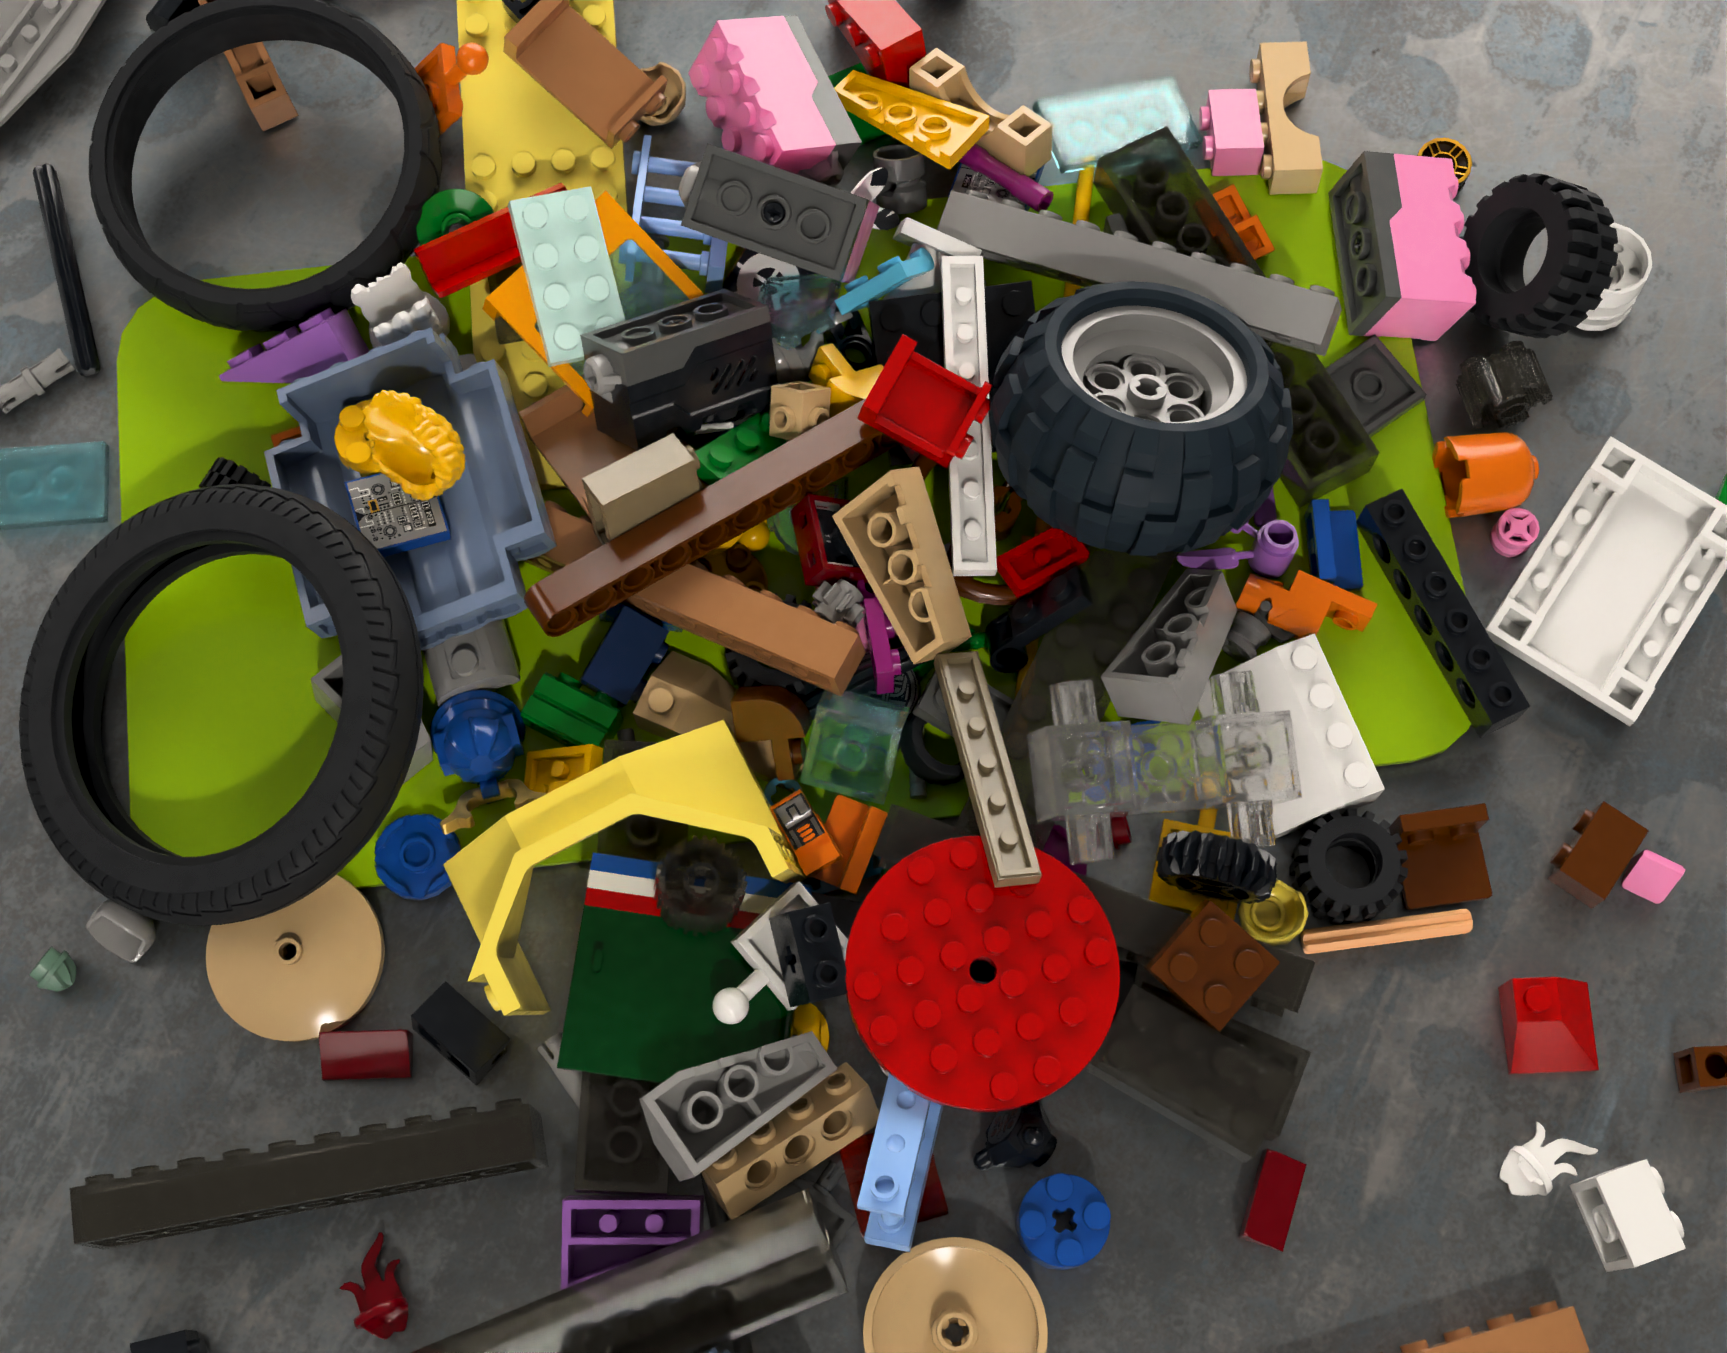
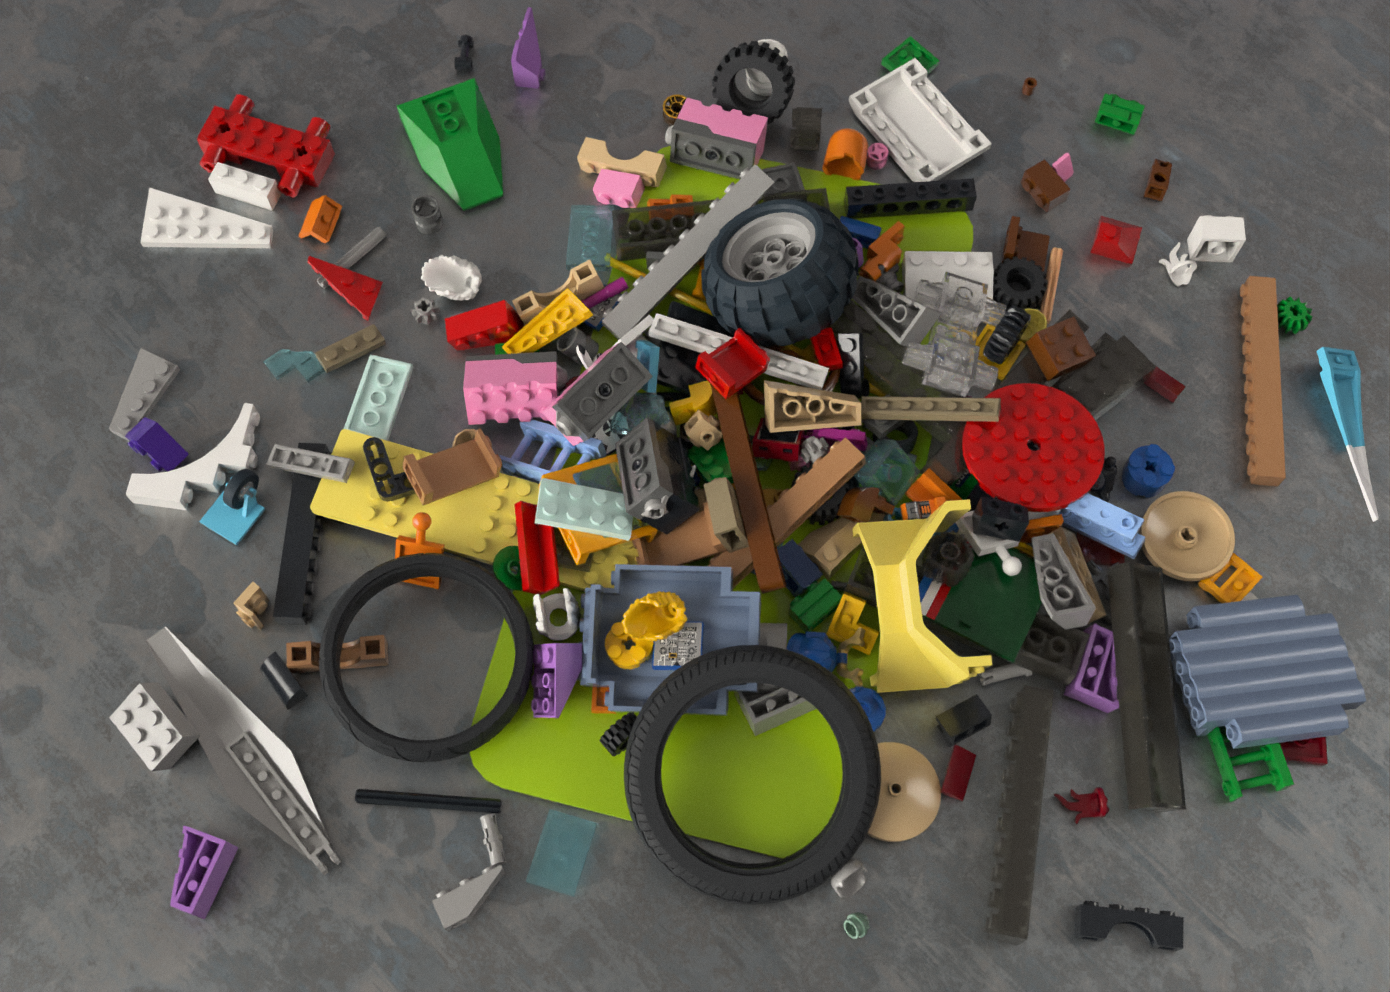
camera: 70 degrees left, 5 degrees down
none -> orange tile [1020,514,1064,544]

